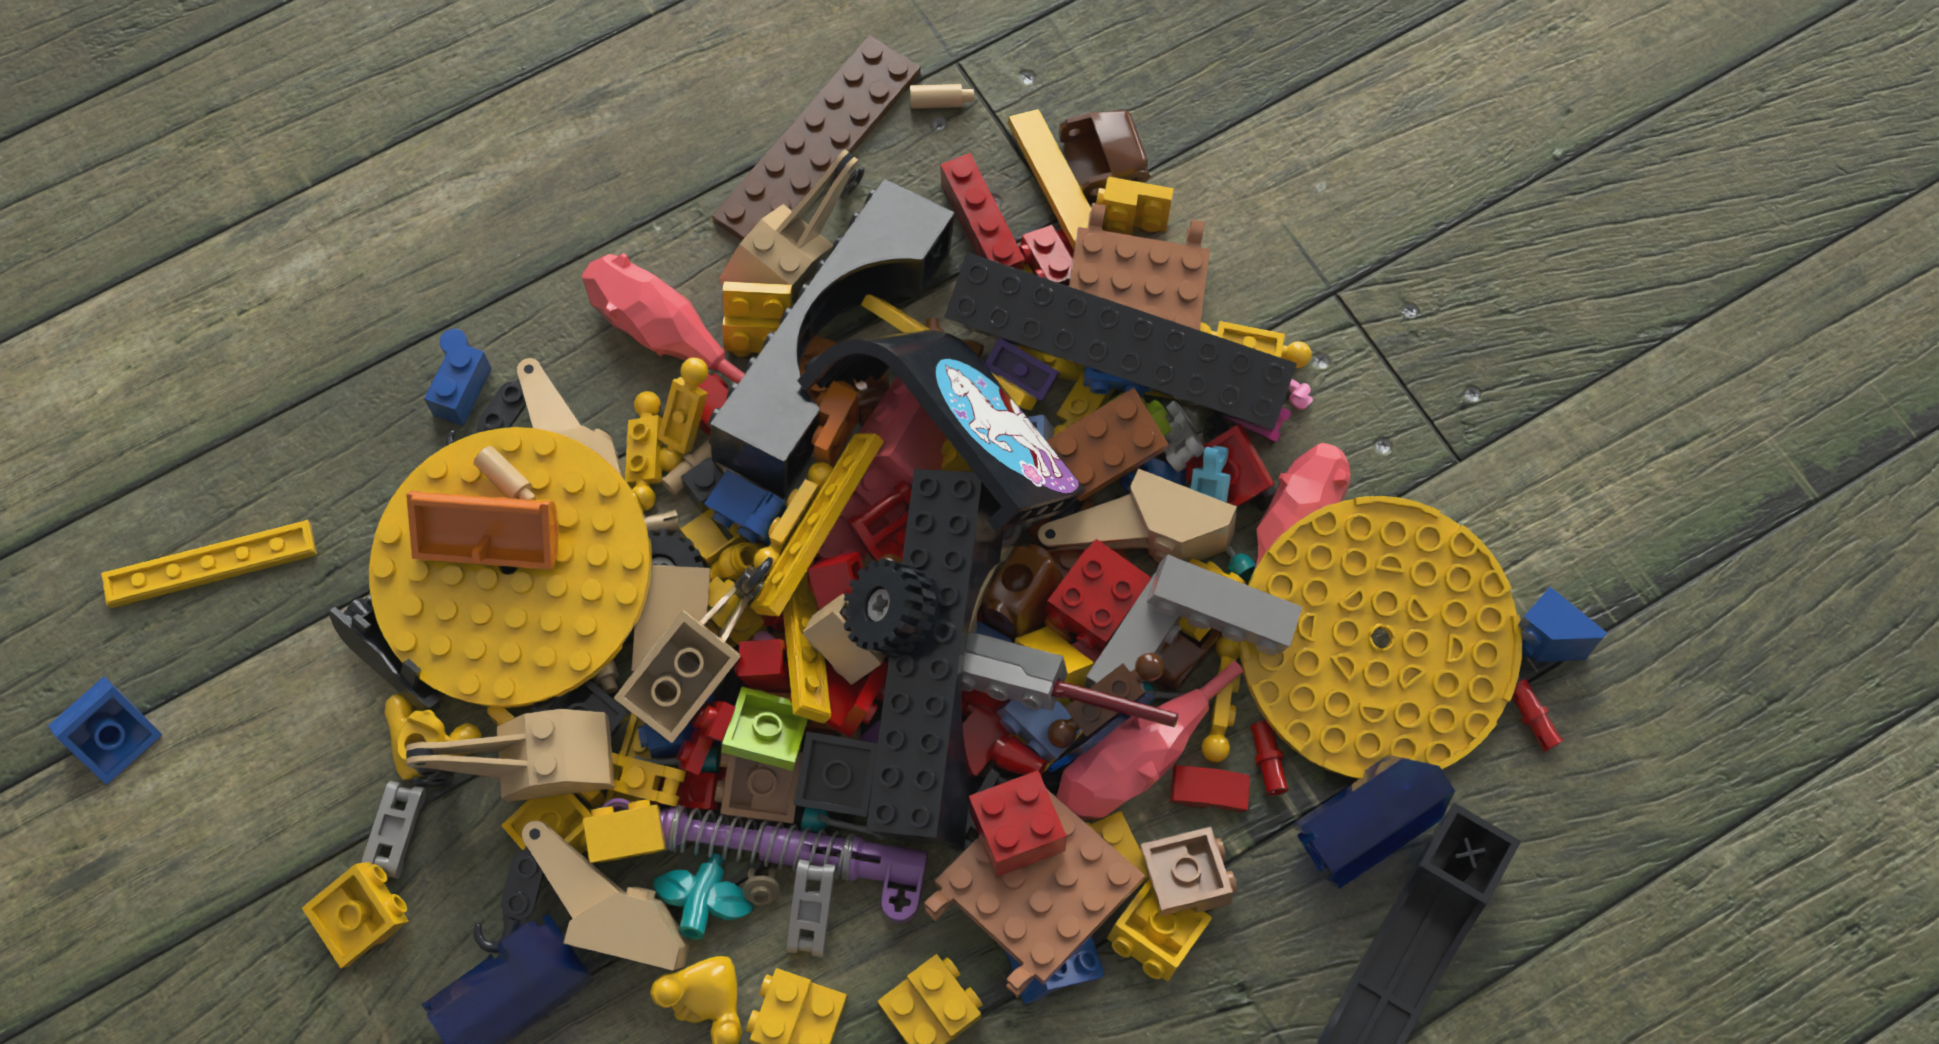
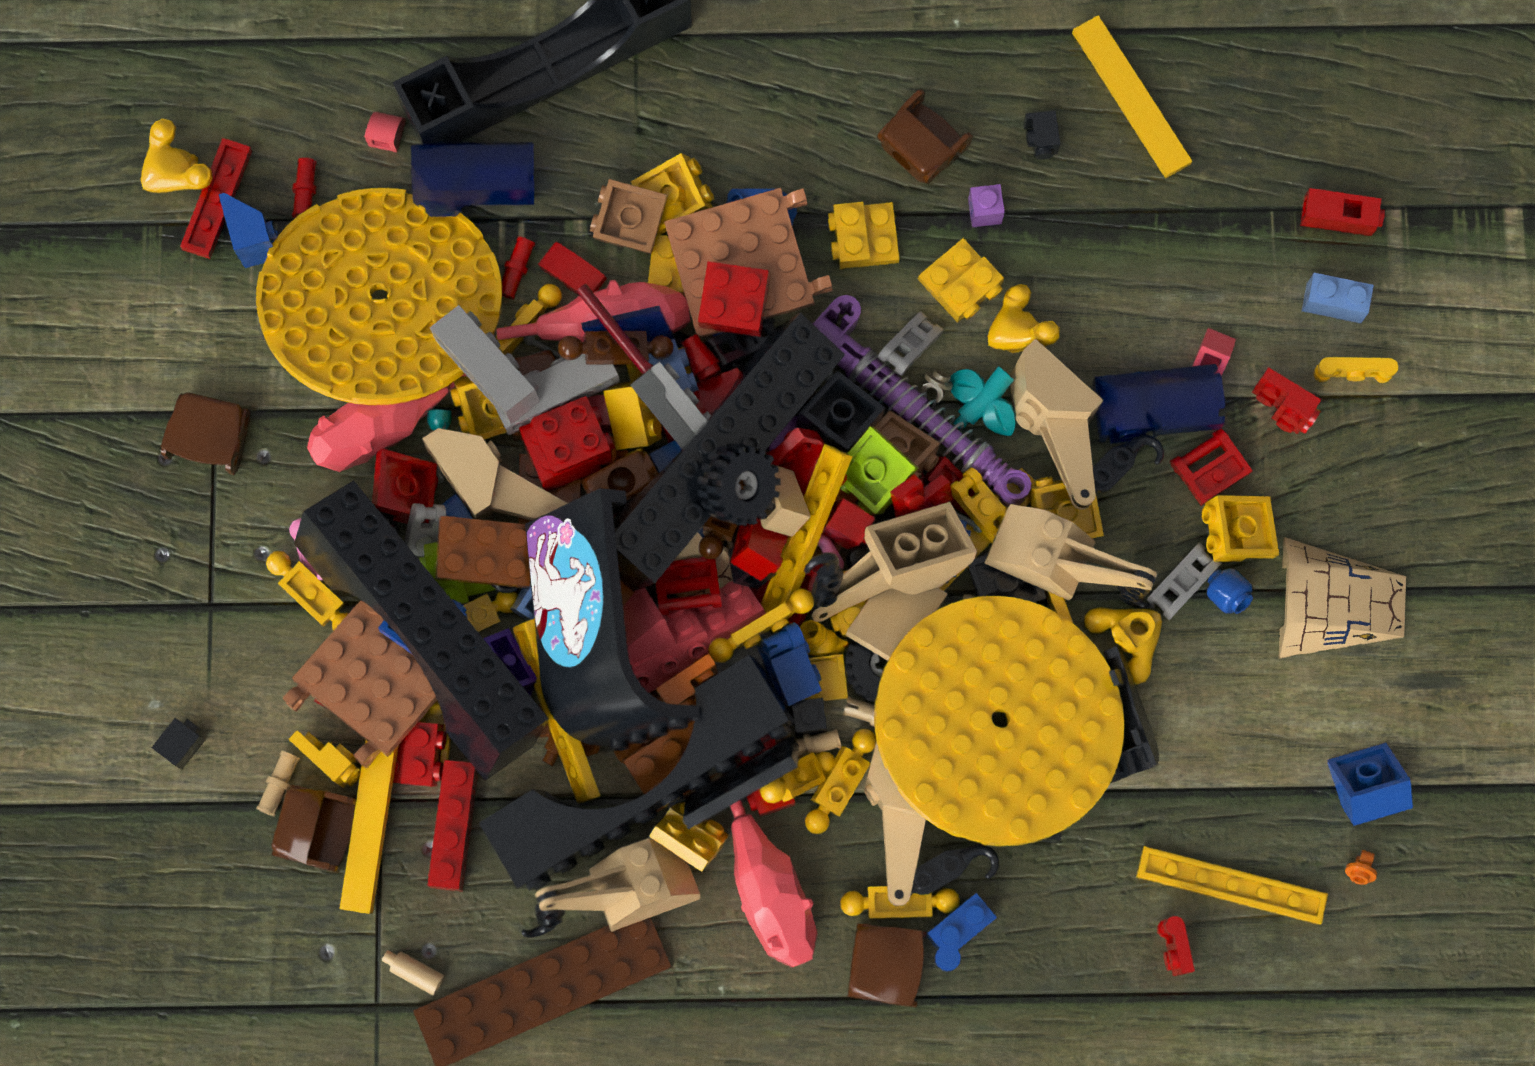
camera: 150 degrees left, 10 degrees up
orange container [406,490,558,570] -> none
tan cylinder [473,446,536,500] -> none
yellow brick [583,800,667,864] -> none
yellow tile [750,434,884,616] -> none
medium azure plate [1191,445,1230,503] -> none
none -> yellow head [141,118,213,193]
none -> black brick [151,718,205,769]
none -> reddish brown piece [161,392,251,475]
none -> red plate [180,138,253,259]
none -> tan pin [256,751,300,817]
none -> coral brick [364,111,406,152]
none -> black tile [682,736,799,829]
none -> yellow plate [840,886,960,919]
none -> reddish brown piece [847,924,927,1008]
none -> red plate [1157,916,1195,976]
none -> red plate [1170,428,1253,506]
none -> blue head [1207,568,1253,614]
none -> tan wedge [1279,537,1406,659]
none -> orange plate [1345,850,1377,885]

